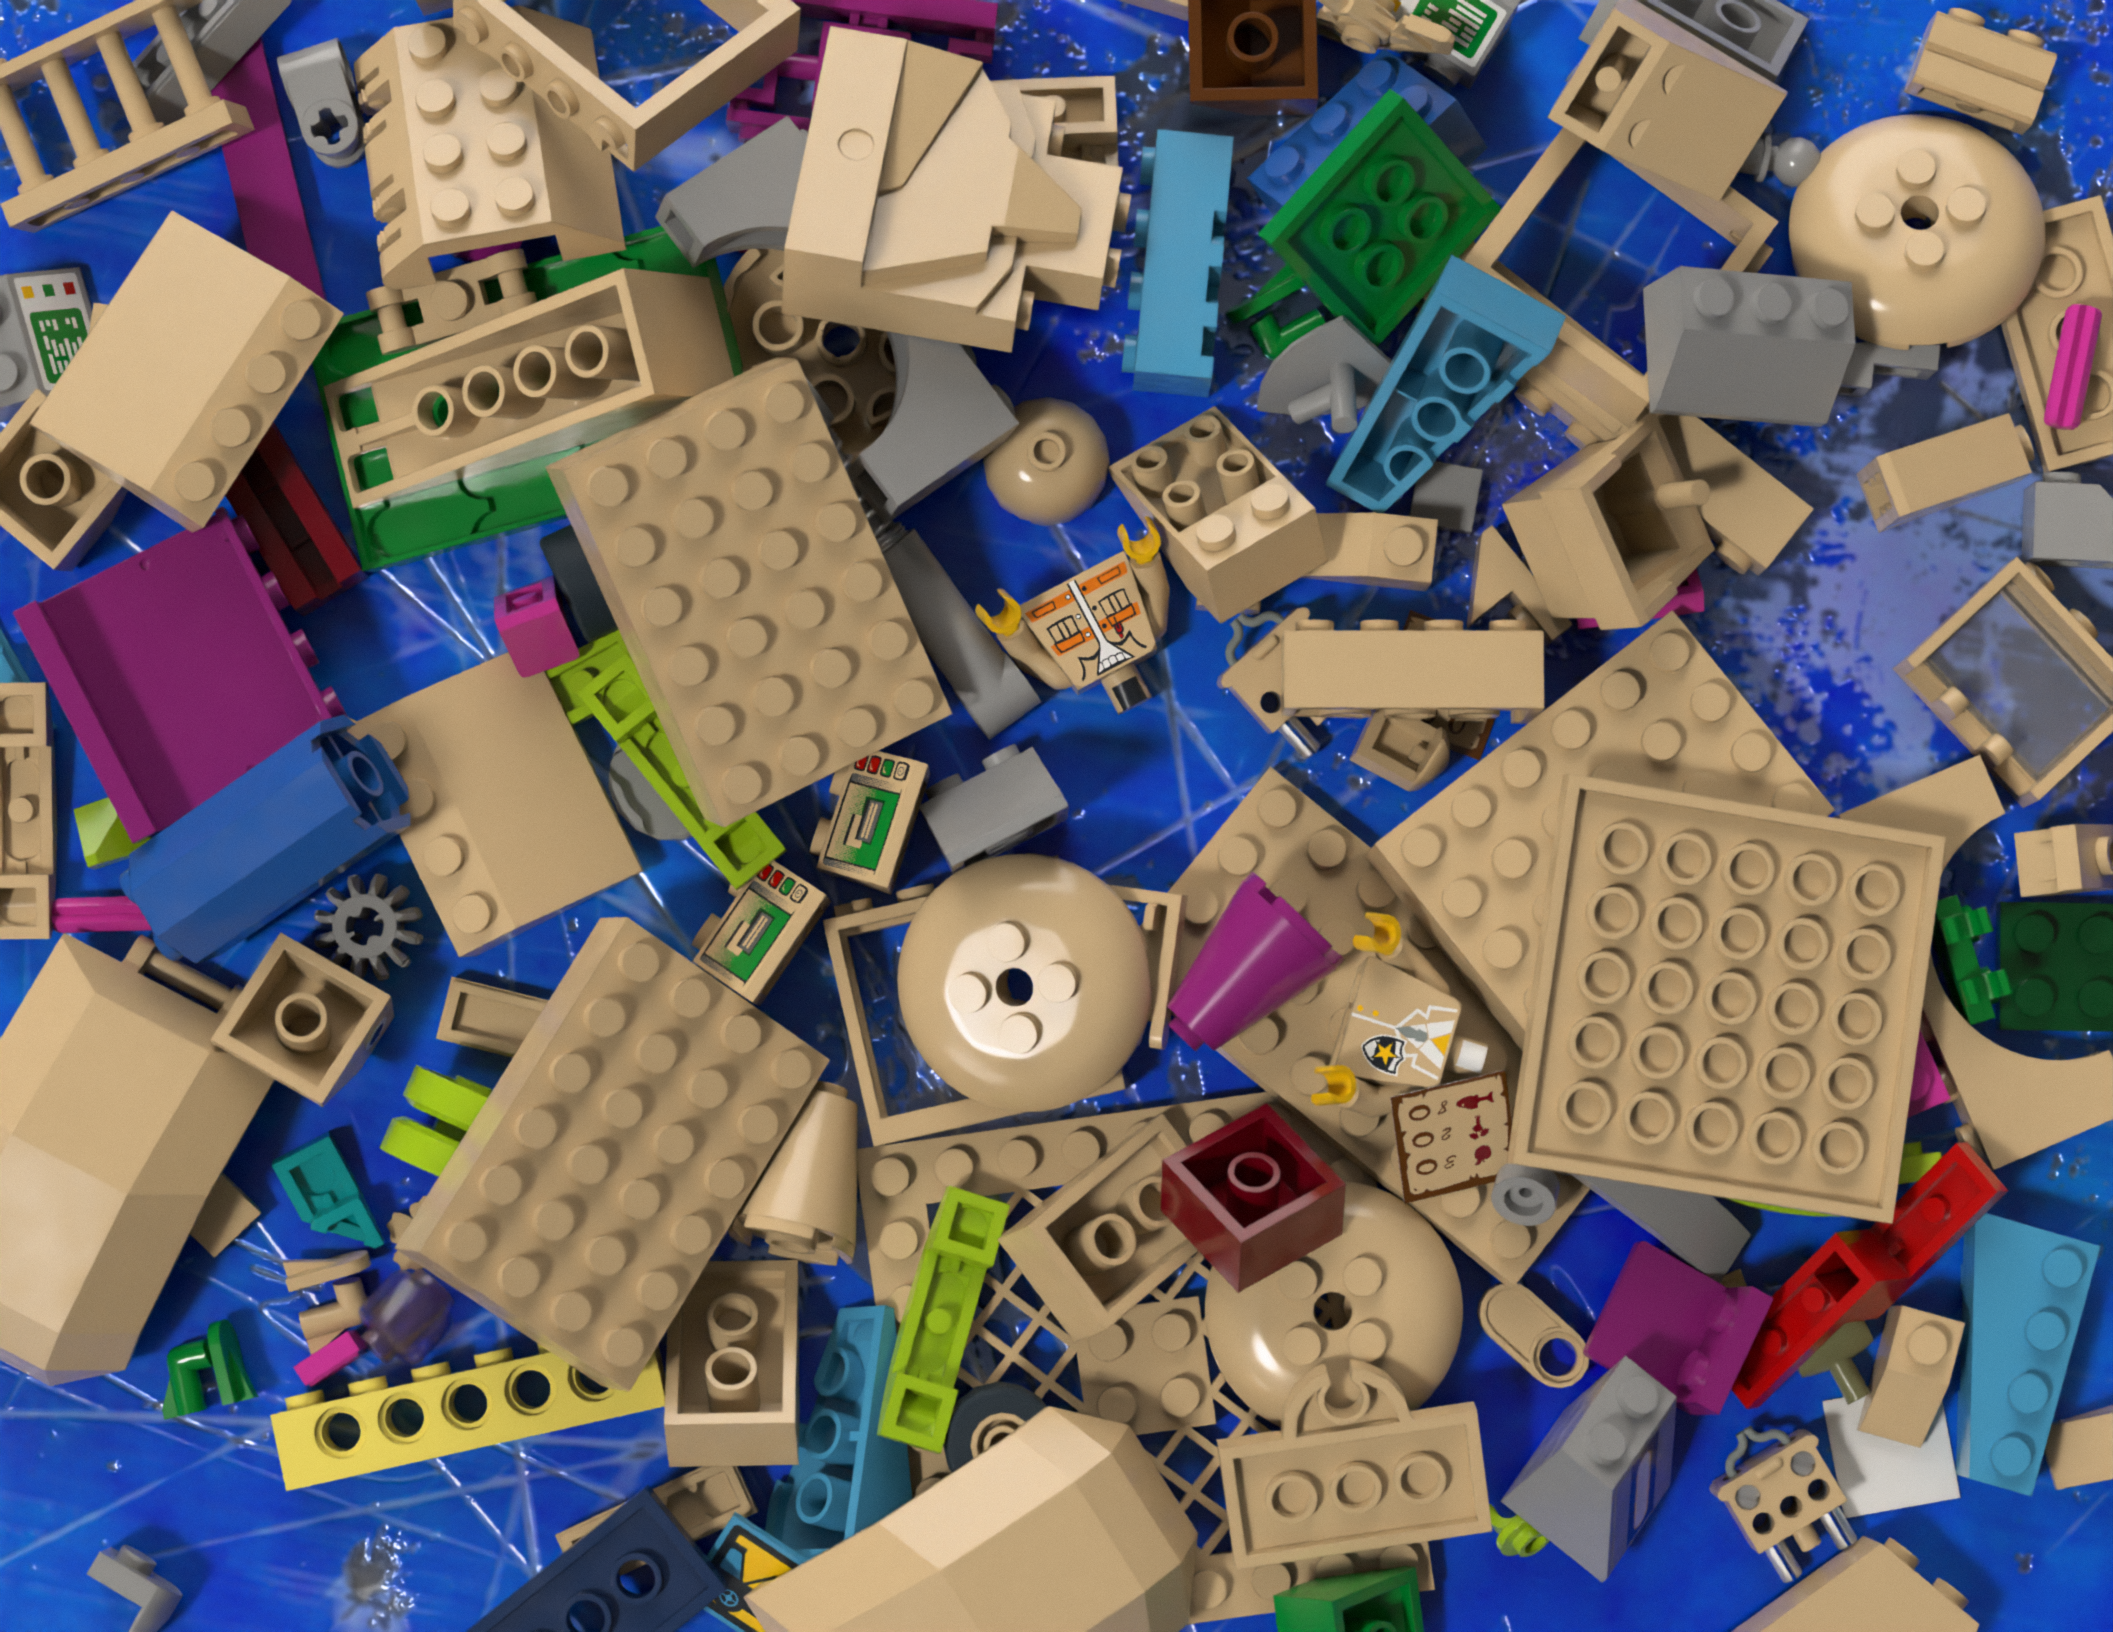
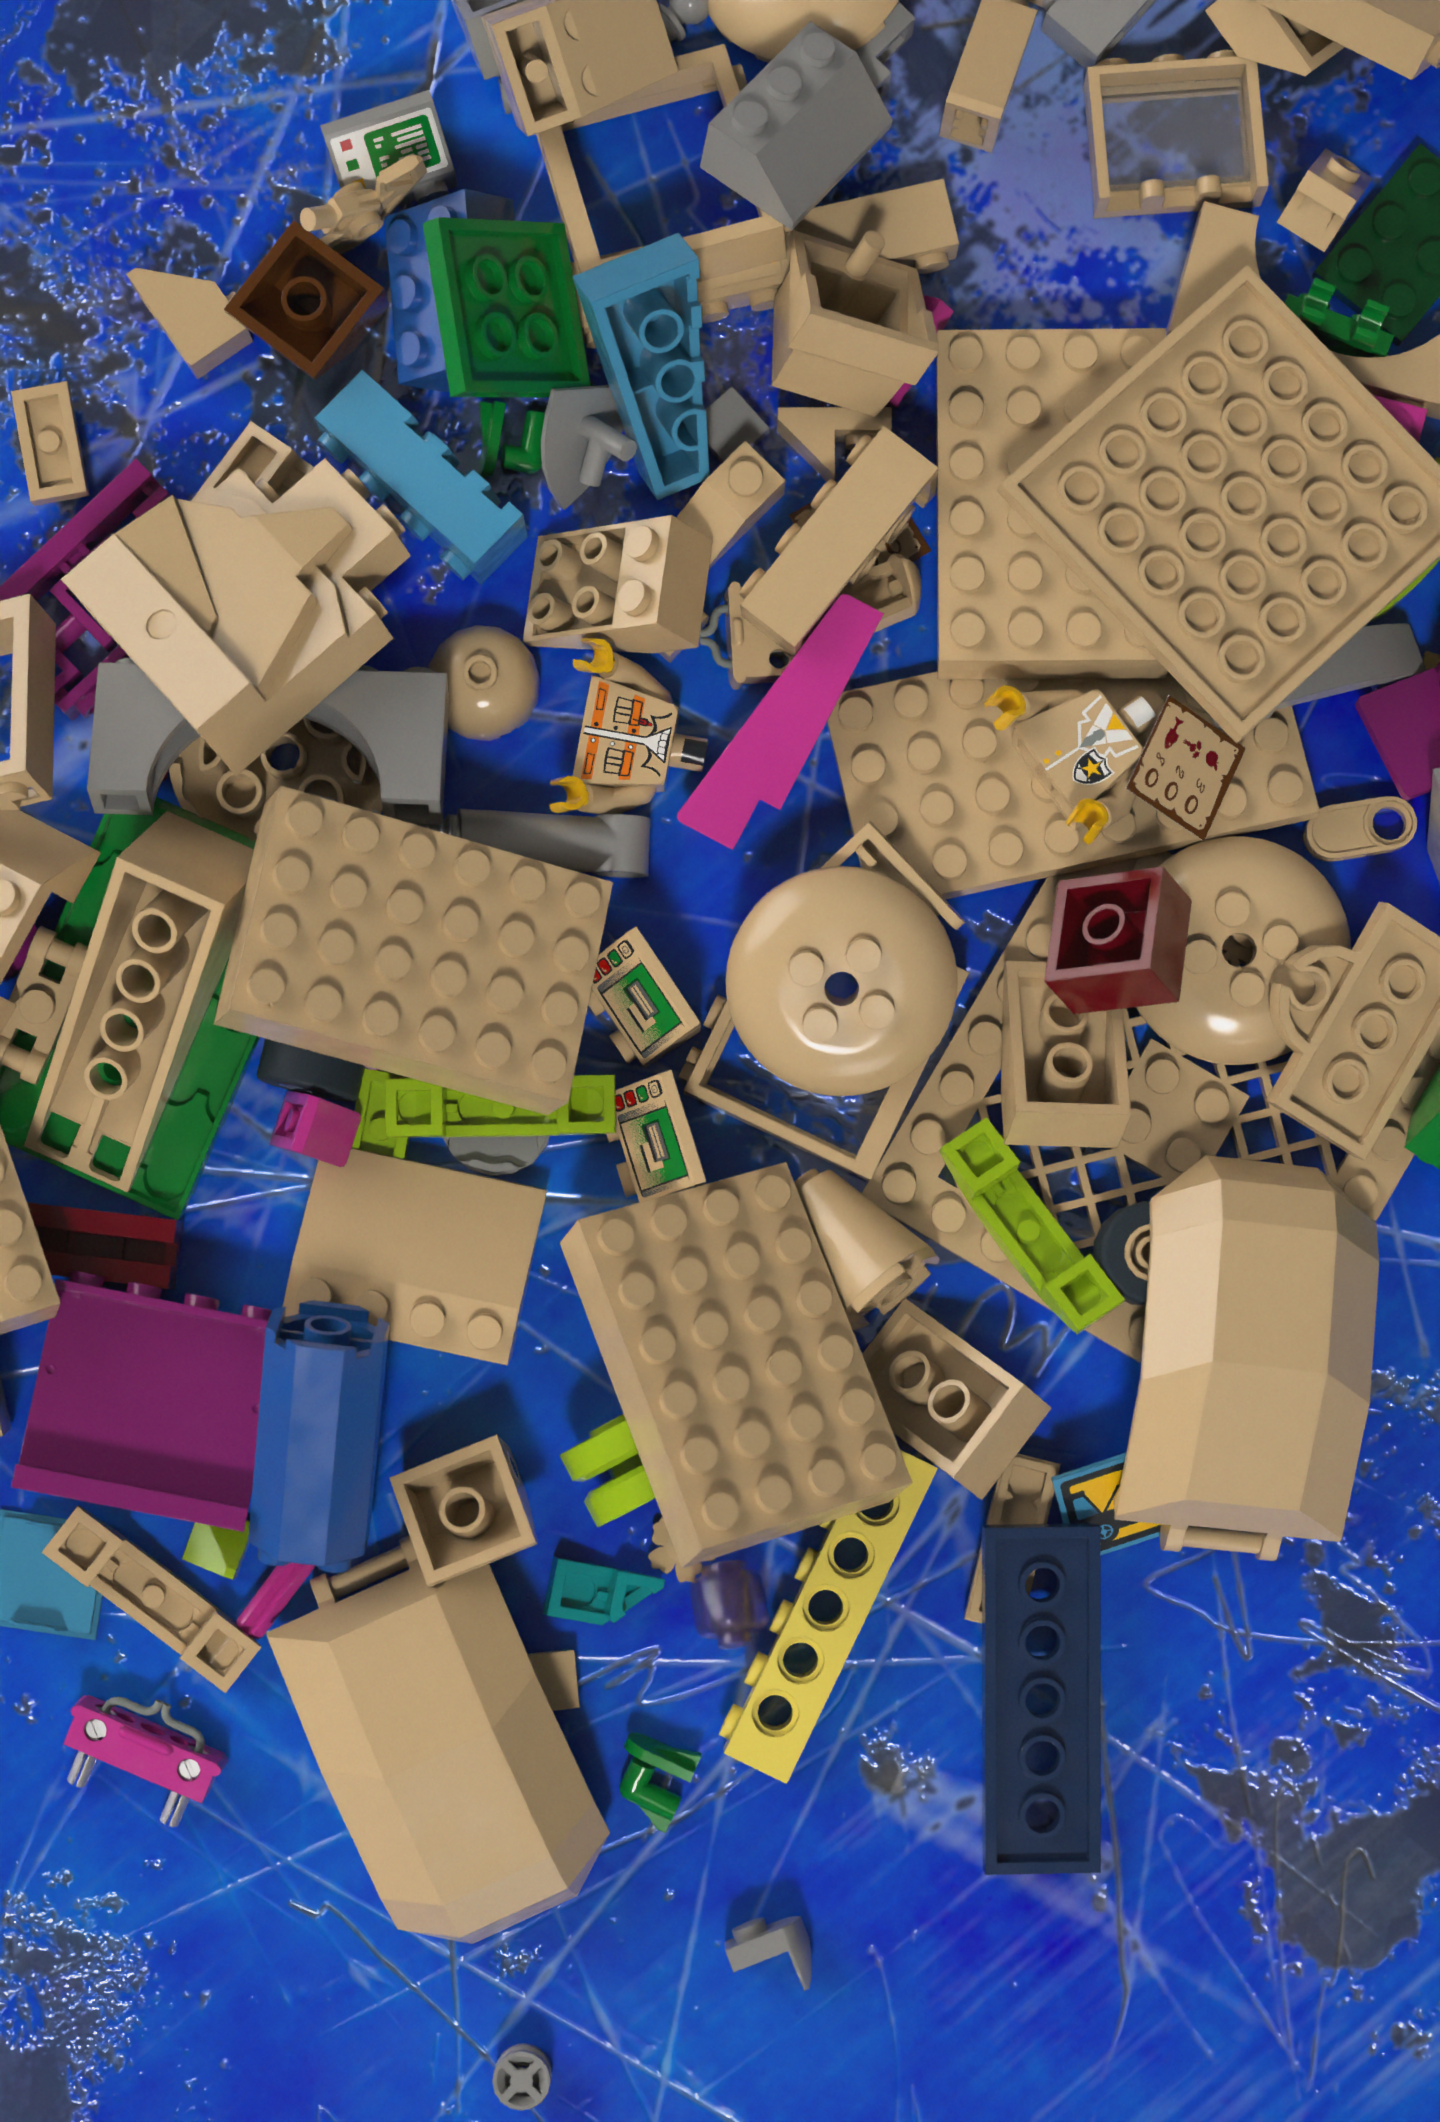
camera: 55 degrees left, 0 degrees up
tan piece [283,1250,371,1354] -> none
dark pink tile [293,1329,368,1387] -> none
light grey gear [314,874,423,981] -> none
tan tile [436,977,549,1058] -> none
dark azure wedge [765,1305,912,1560] -> none
light grey slope [919,744,1069,874] -> none
magenta cone [1167,871,1345,1051] -> none
light grey tile [1491,1164,1560,1226] -> none
none -> dark pink wedge [677,594,884,850]

